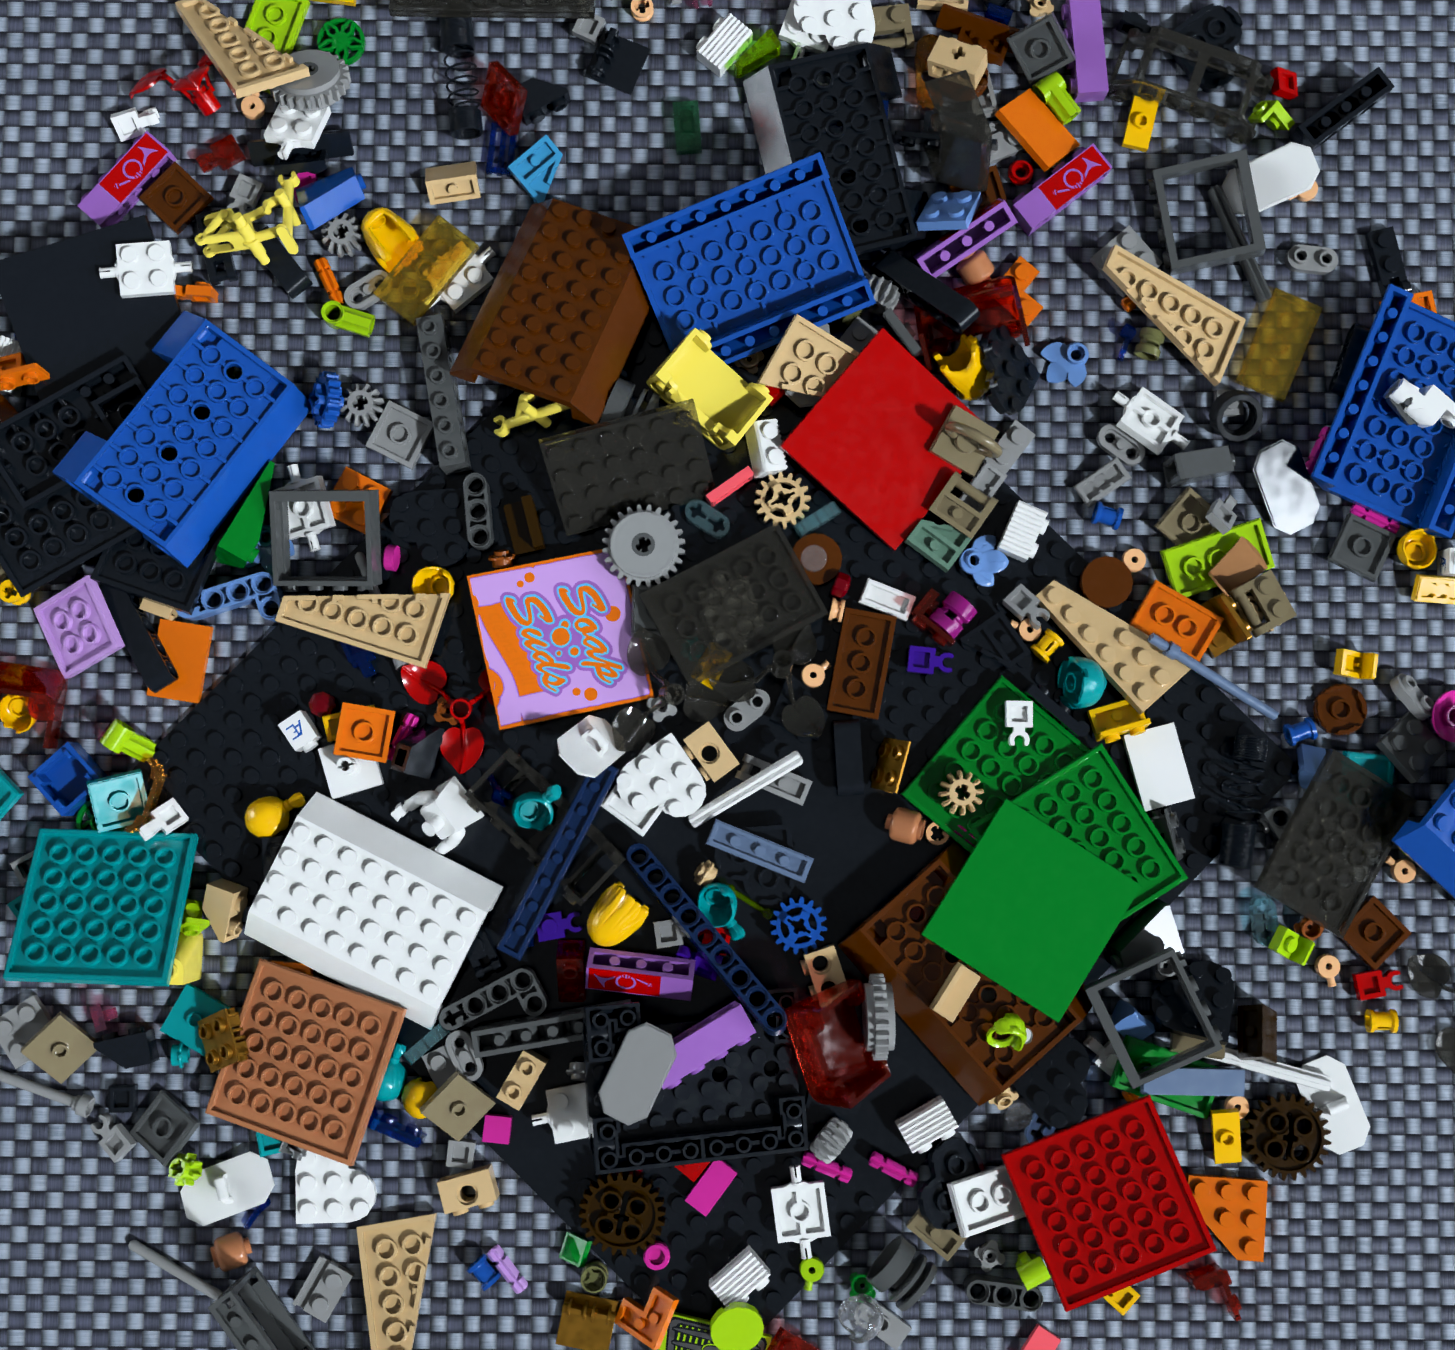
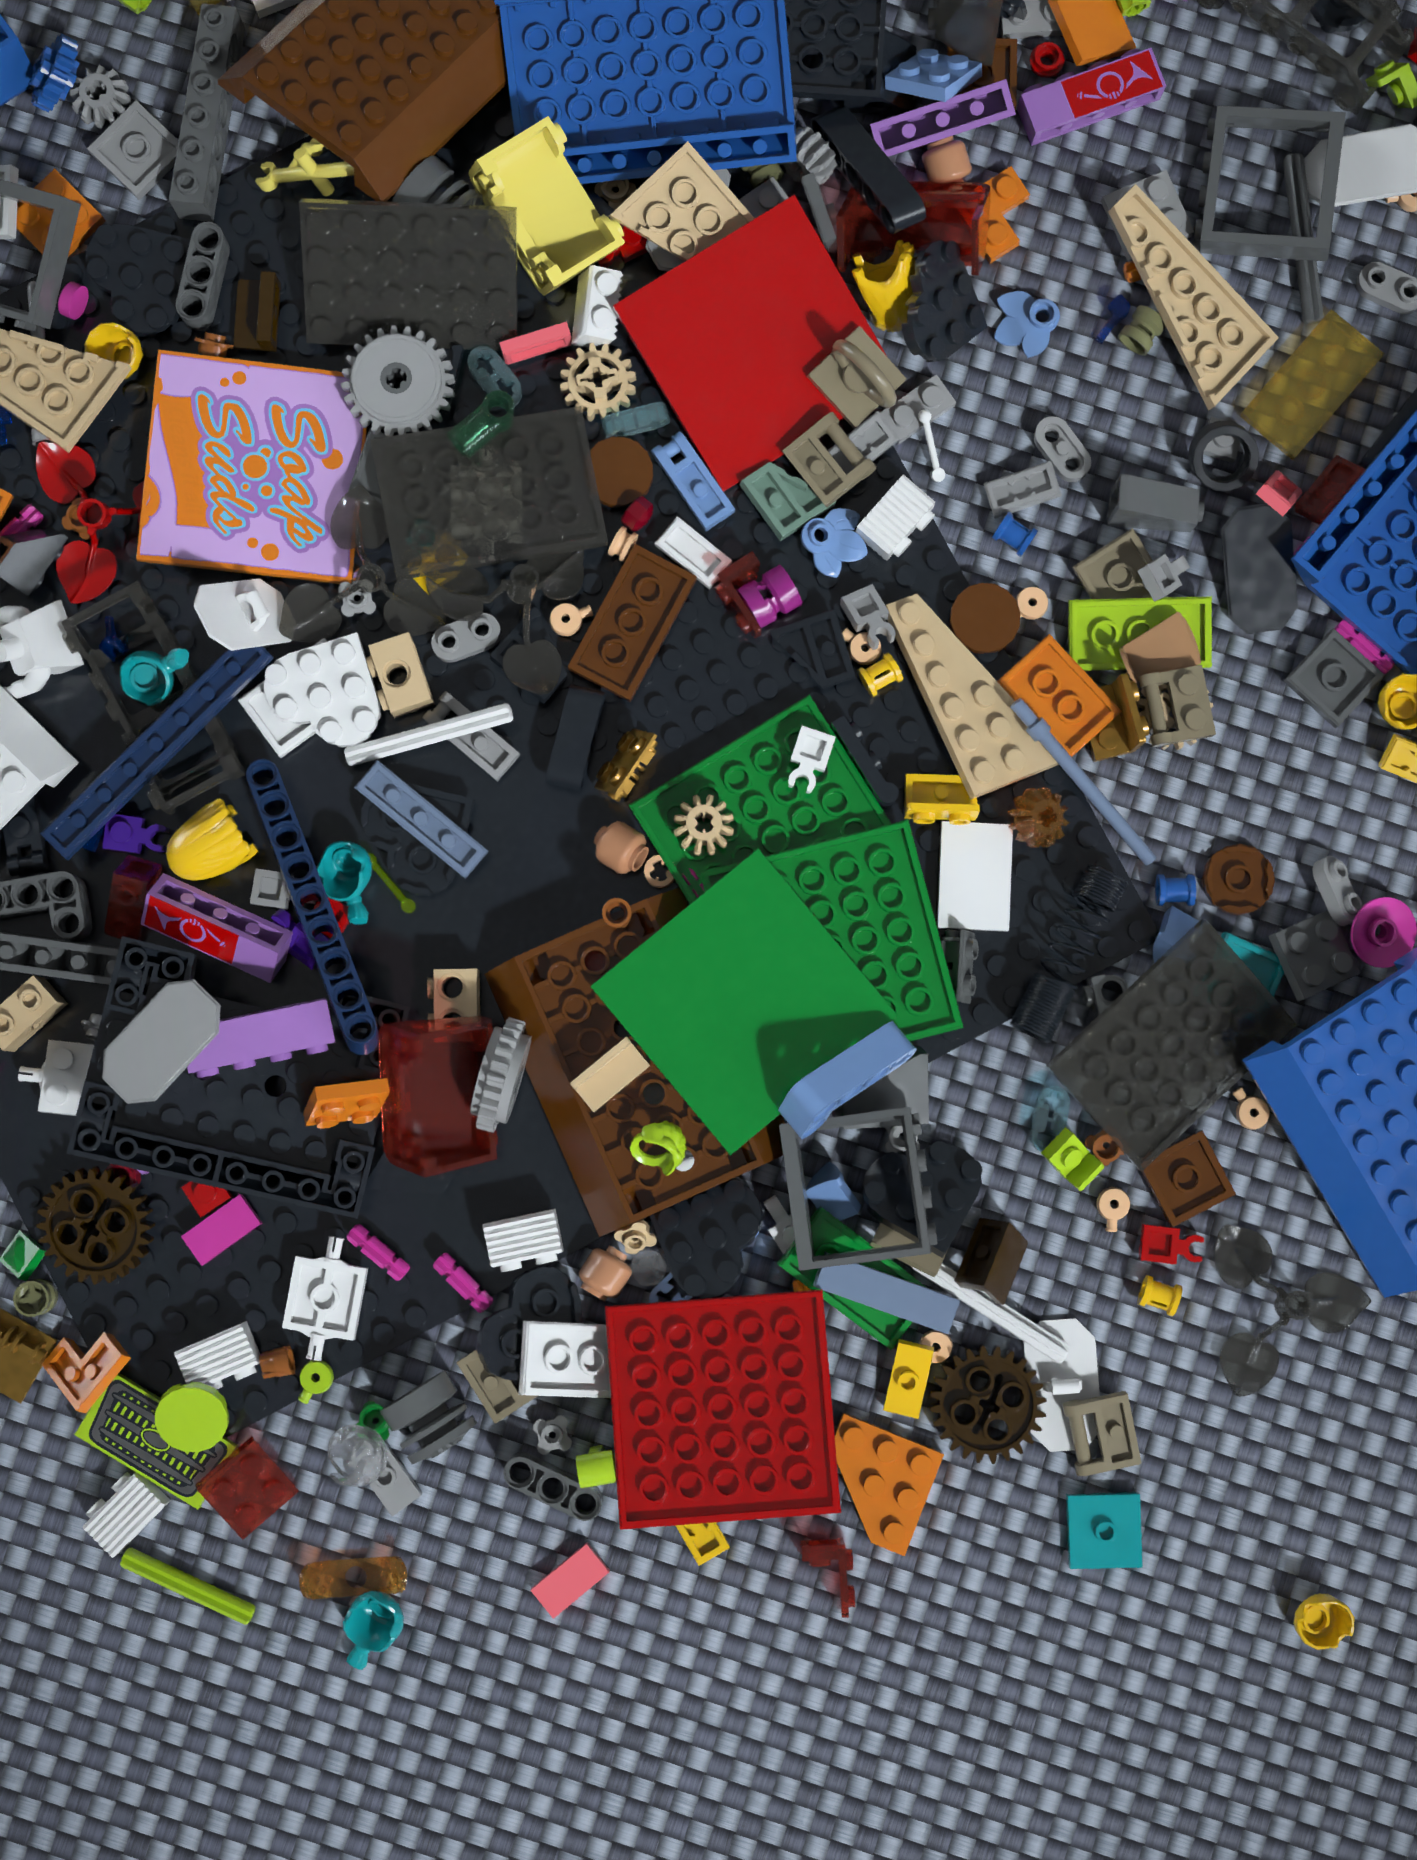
camera: 20 degrees right, 0 degrees up
dark pink tile [643,1241,670,1270] -> none
tan plate [694,860,718,886] -> none
blue gear [770,896,827,955] -> none
clear tile [801,545,827,572] -> none
light grey gear [810,1117,853,1164] -> none
dark purple plate [906,645,954,675] -> none
teal cylinder [1057,656,1107,709] -> none
white plate [1112,387,1190,455] -> none
yellow plate [1121,95,1159,152] -> none
yellow bracket [1333,649,1378,679] -> none
none -> dark orange hose [259,1346,295,1379]
none -> orange plate [303,1078,390,1129]
none -> clear green piece [448,390,515,459]
none -> nougat head [578,1245,632,1301]
none -> dark orange hose [602,898,632,928]
none -> medium blue plate [651,431,735,531]
none -> medium blue beam [778,1021,917,1139]
none -> white hinge [918,409,945,482]
none -> clear orange gear [1007,787,1070,848]
none -> dark tan plate [1062,1391,1142,1476]
none -> teal plate [1066,1492,1143,1569]
none -> coral tile [1256,470,1303,517]
none -> clear red plate [1295,455,1366,525]

